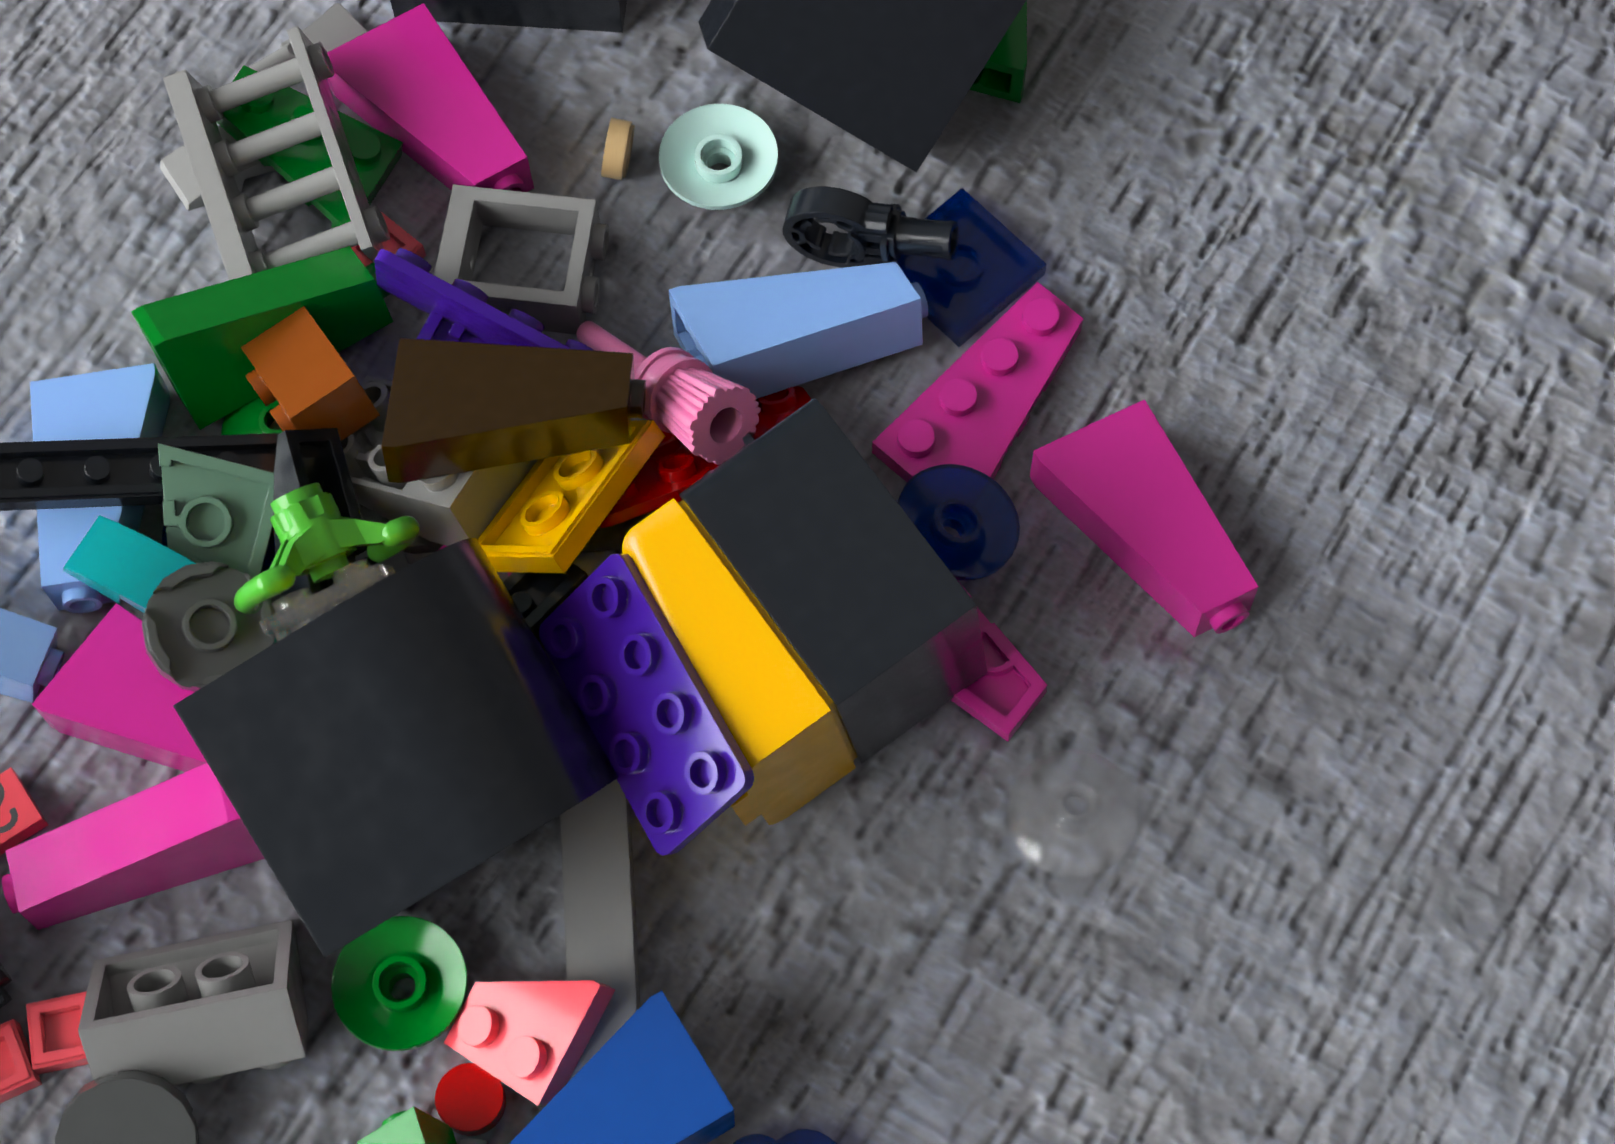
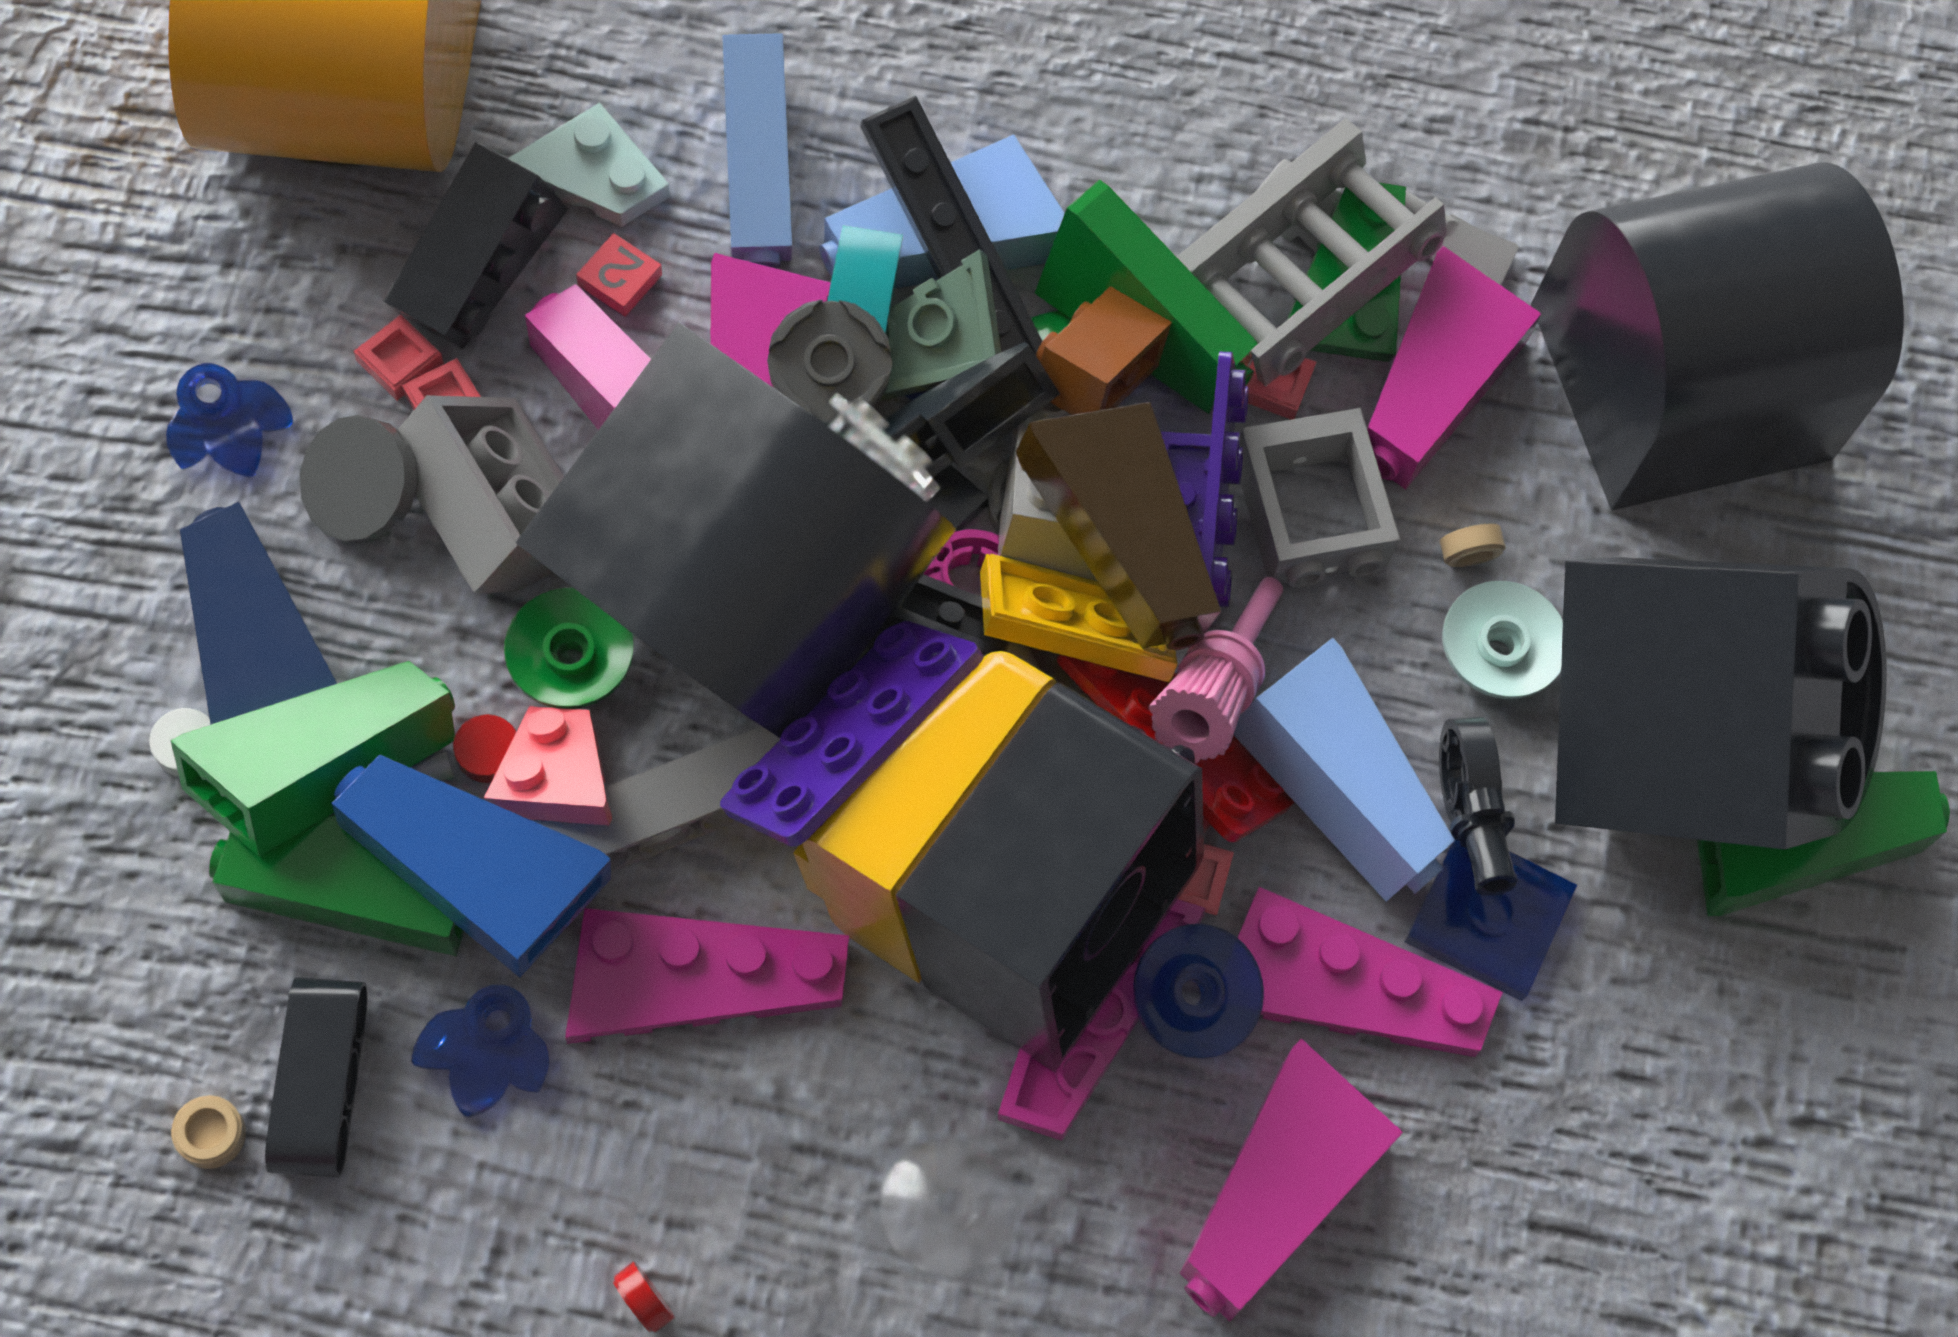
camera: 60 degrees right, 0 degrees up
bright green piece [234,483,419,614] -> none
none -> dark pink wing [565,908,849,1044]
none -> red tile [613,1261,675,1333]

